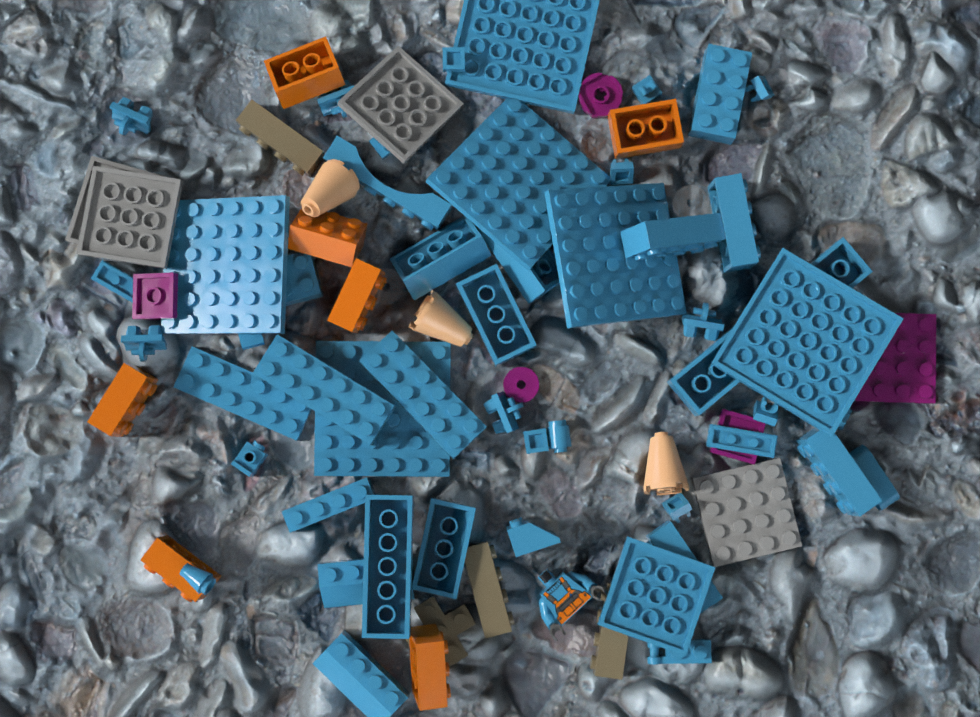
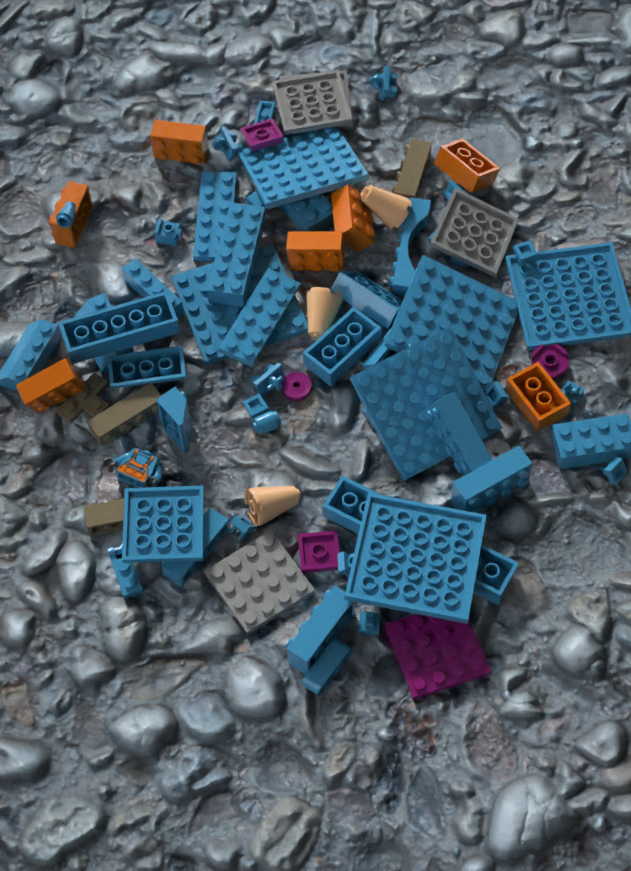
camera: 75 degrees right, 25 degrees down
dark azure hips [681,303,725,341] -> none
dark azure tile [706,424,778,458] -> none

